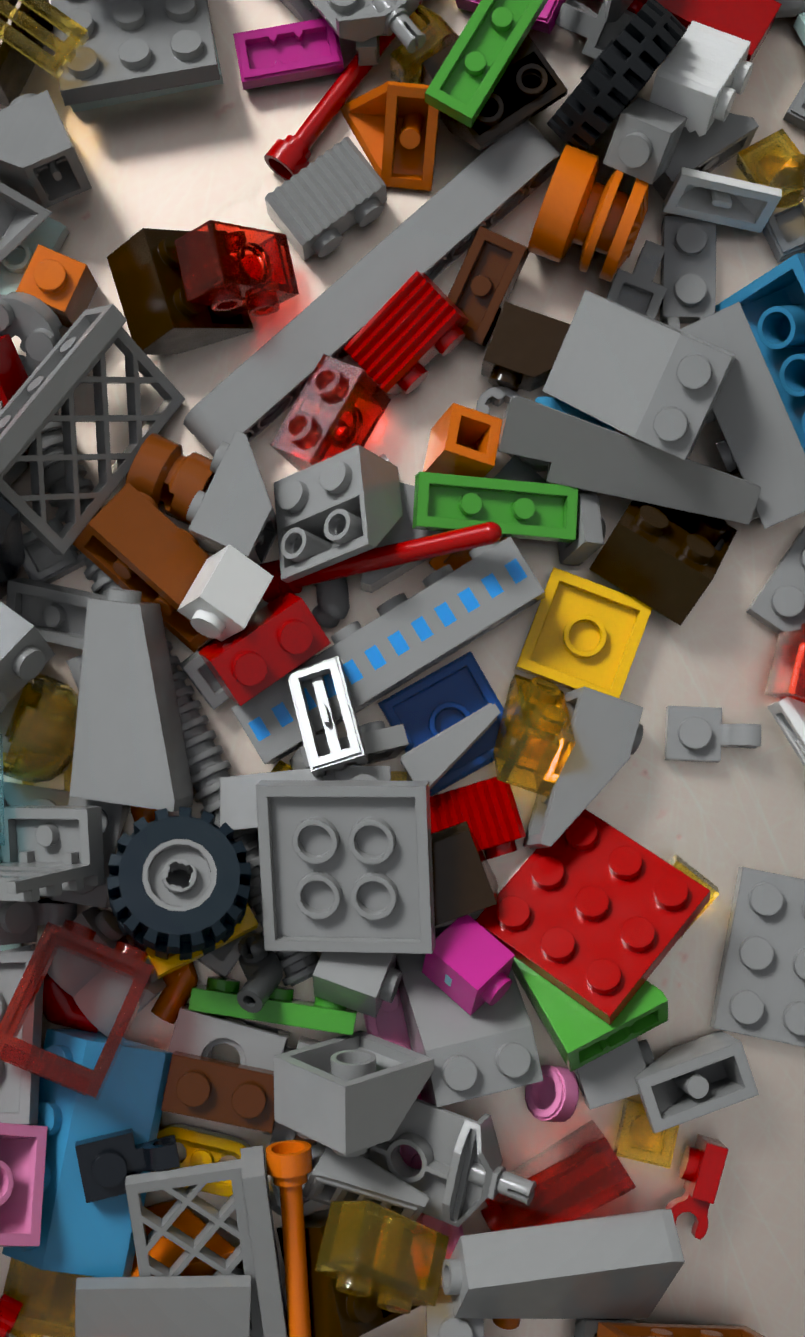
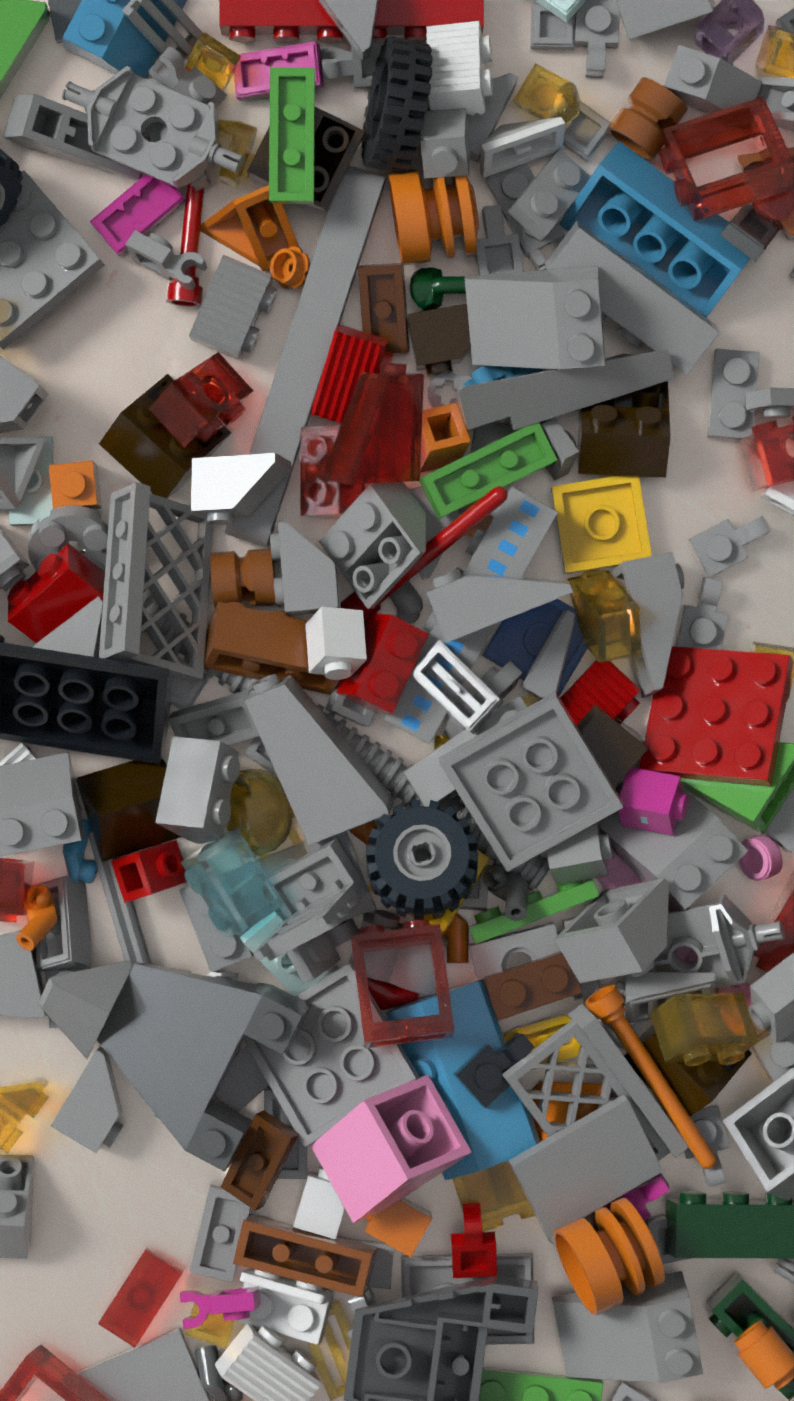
camera: 35 degrees left, 5 degrees up
none -> light grey plate [125,230,208,290]
none -> slope [191,453,291,525]
none -> orange plate [270,246,310,289]
none -> clear red slope [323,363,424,484]
none -> dark green plate [410,267,466,311]
none -> light grey slope [426,569,573,643]
none -> light grey plate [507,149,591,241]
none -> light grey plate [676,577,729,650]

